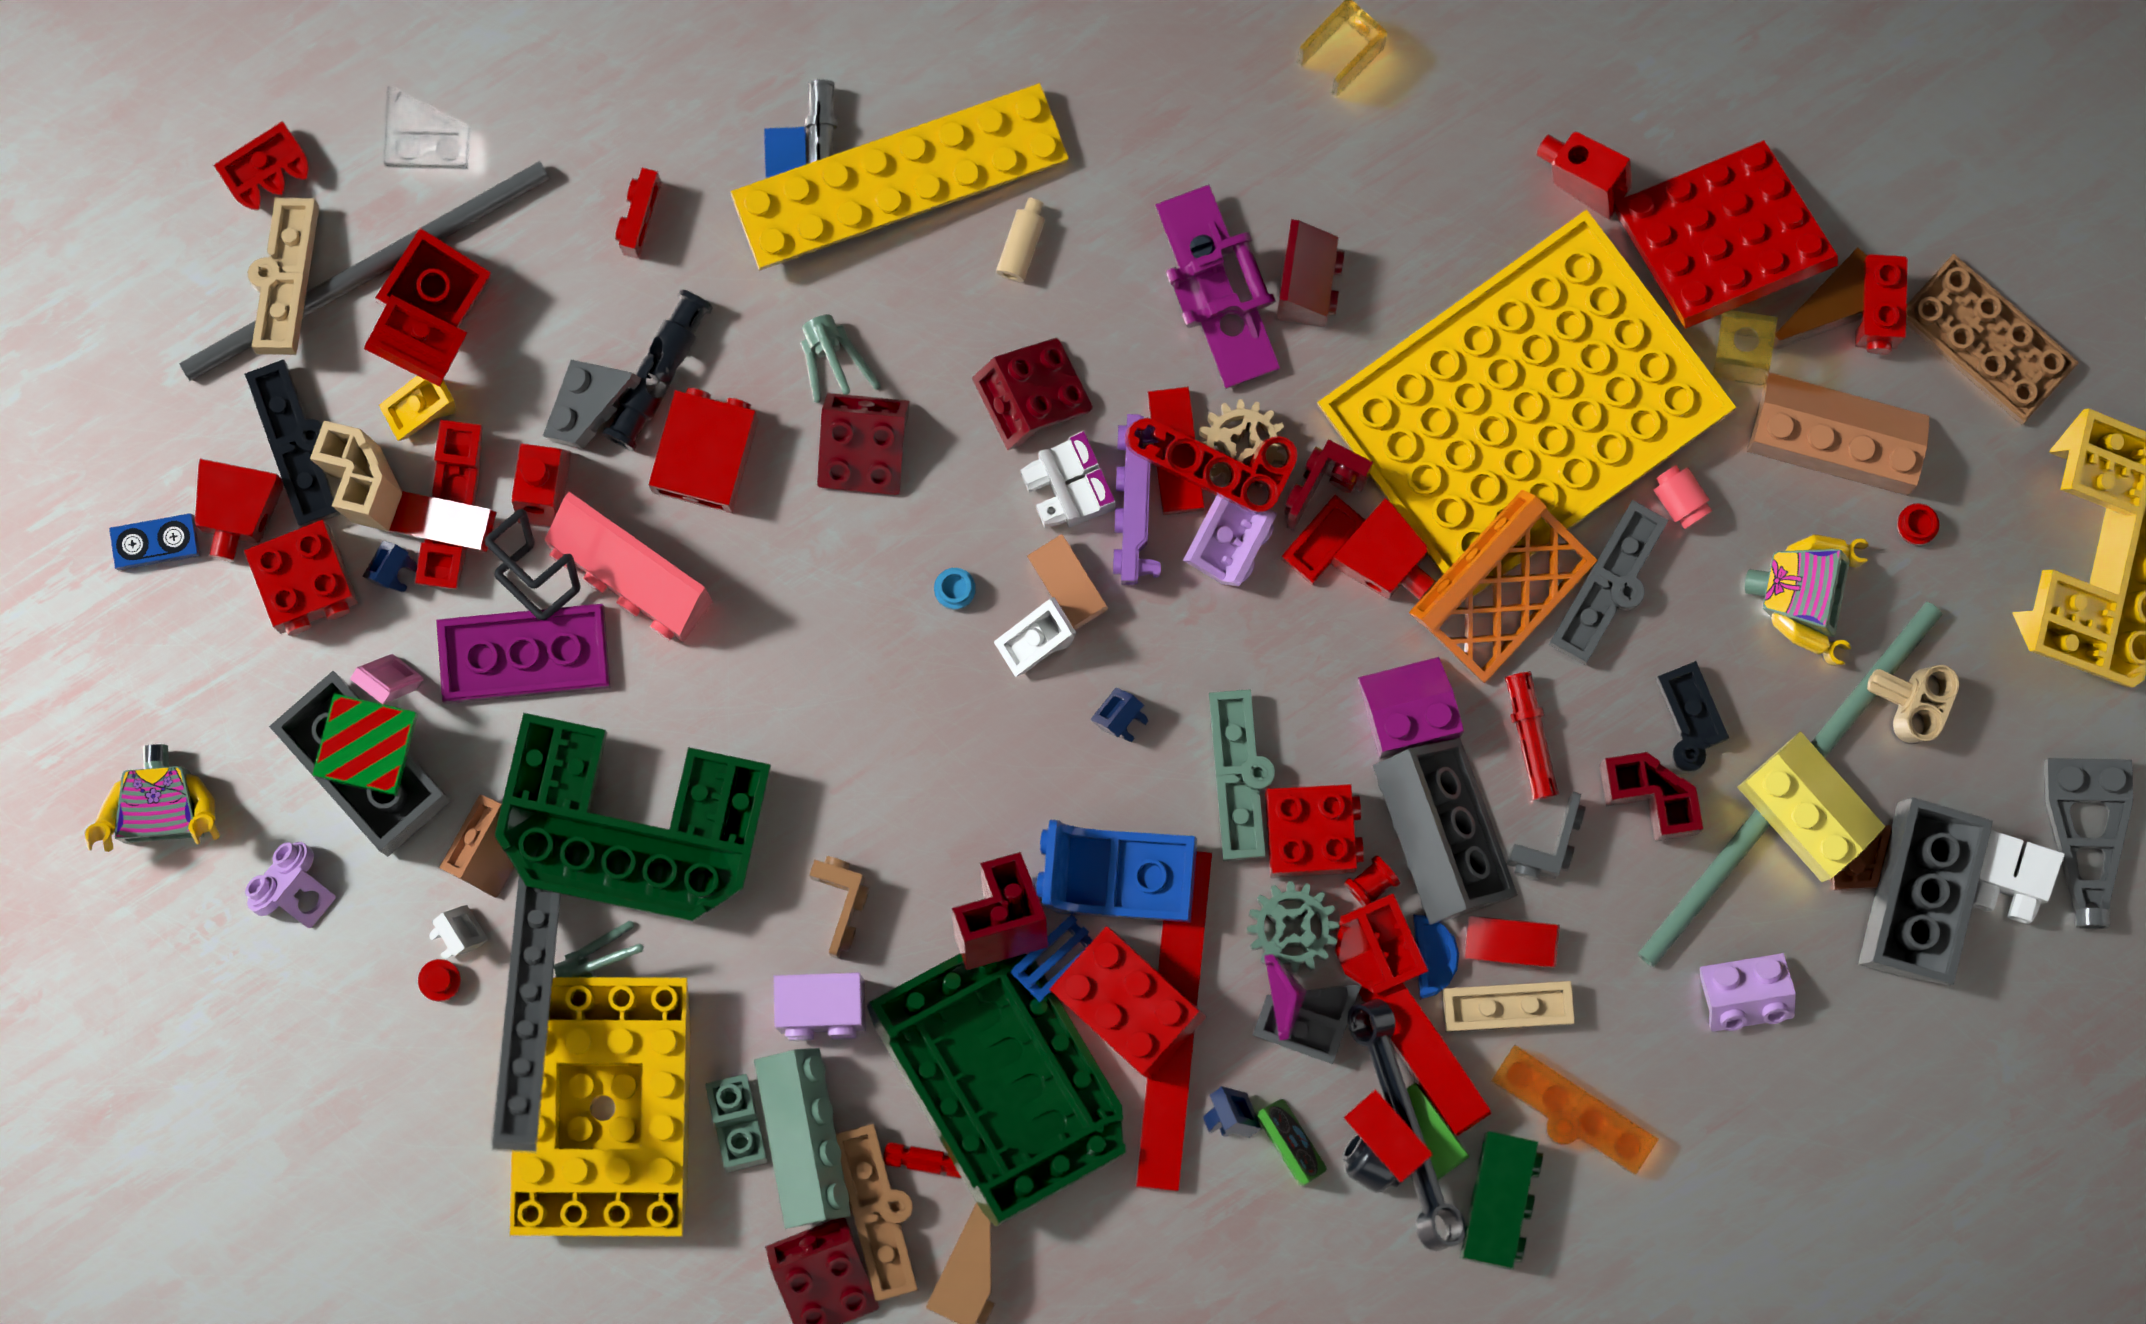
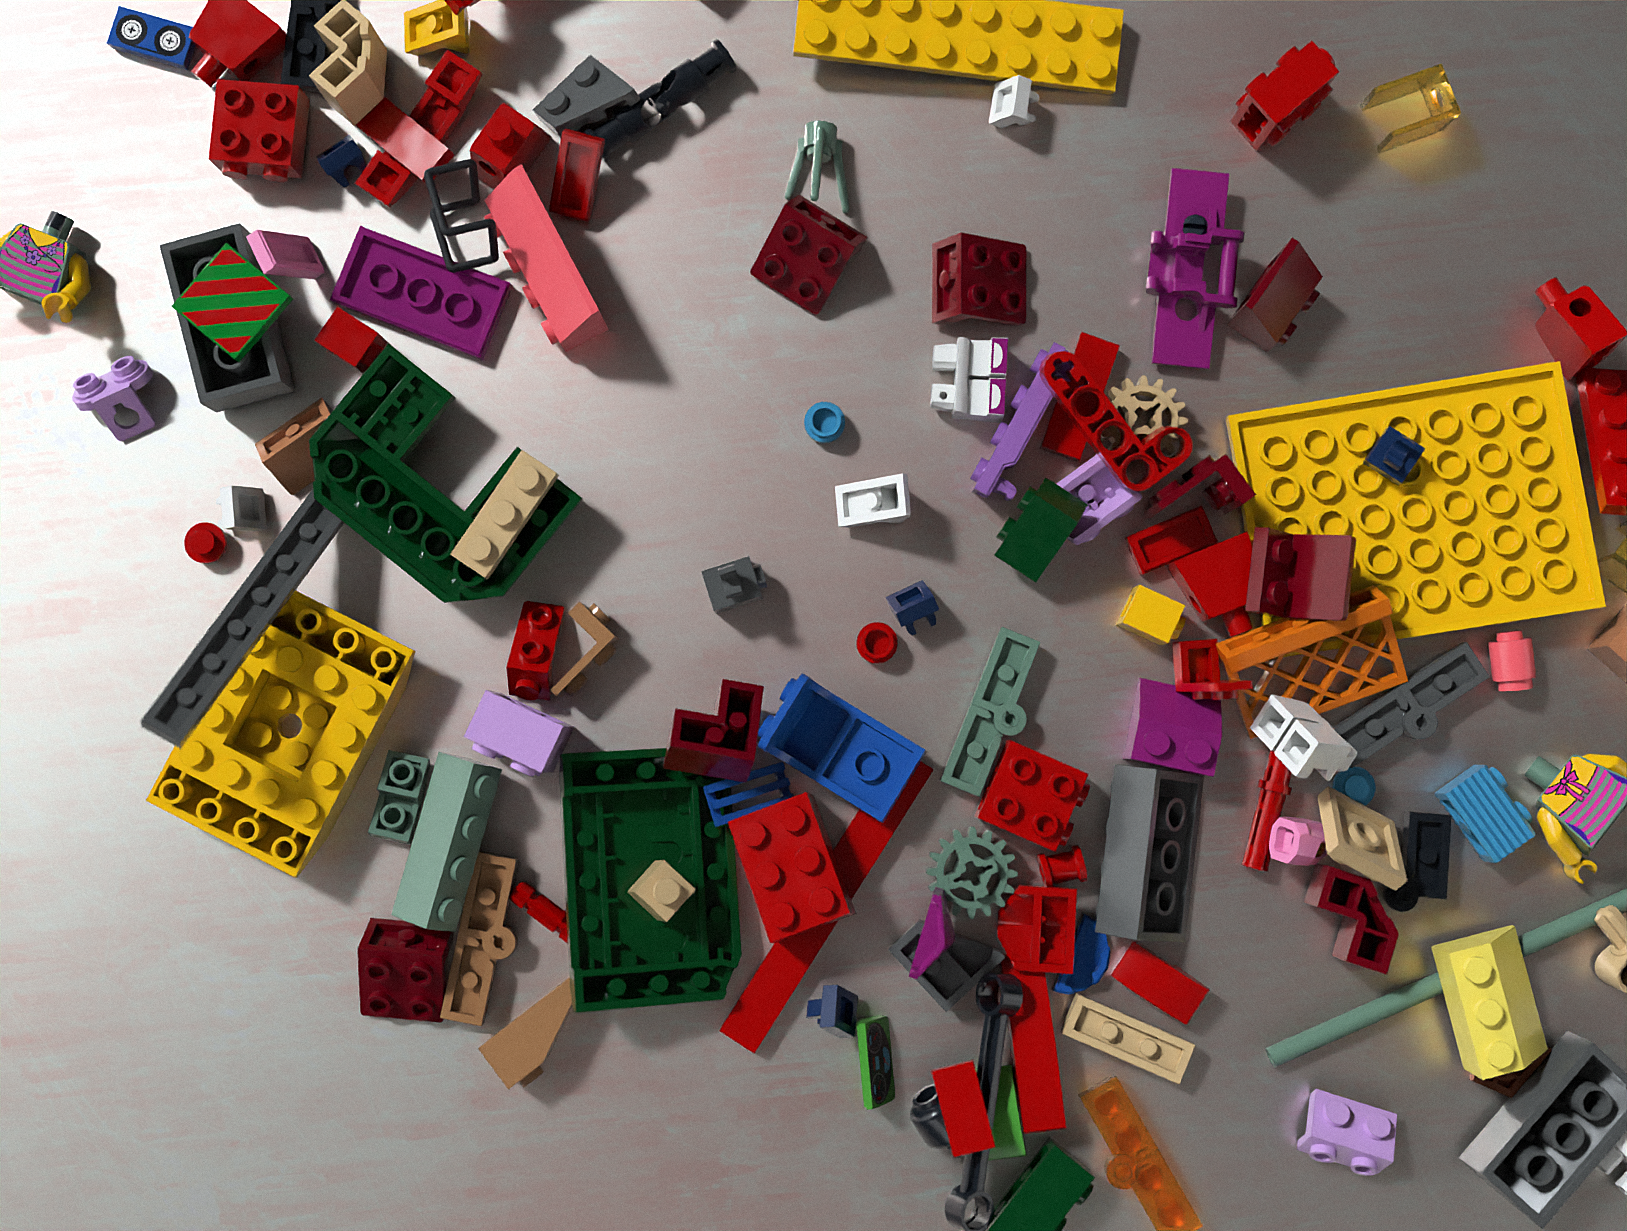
camera: 25 degrees right, 5 degrees up
sand green plant [554,921,644,977] -> none
red brick [648,388,759,514] -> none
tan cylinder [996,198,1045,282] -> none
nougat slope [1027,534,1109,630] -> none
dark grey bracket [1507,792,1586,880] -> none
none -> red brick [314,306,387,374]
none -> tan plate [450,450,559,579]
none -> red bracket [506,601,564,701]
none -> red tile [549,129,605,221]
none -> tan brick [627,860,696,922]
none -> dark grey brick [701,556,768,614]
none -> red plate [856,622,898,664]
none -> white tile [989,75,1039,128]
none -> dark green brick [994,478,1088,583]
none -> yellow brick [1116,584,1186,646]
none -> red bracket [1172,639,1253,700]
none -> red brick [1230,41,1340,151]
none -> dark red bracket [1245,527,1356,621]
none -> white hips [1250,694,1357,781]
none -> bright pink rock [1269,817,1327,866]
none -> tan plate [1317,786,1407,891]
none -> dark azure plate [1332,766,1376,805]
none -> dark blue tile [1363,426,1425,485]
none -> dark azure brick [1434,764,1536,863]

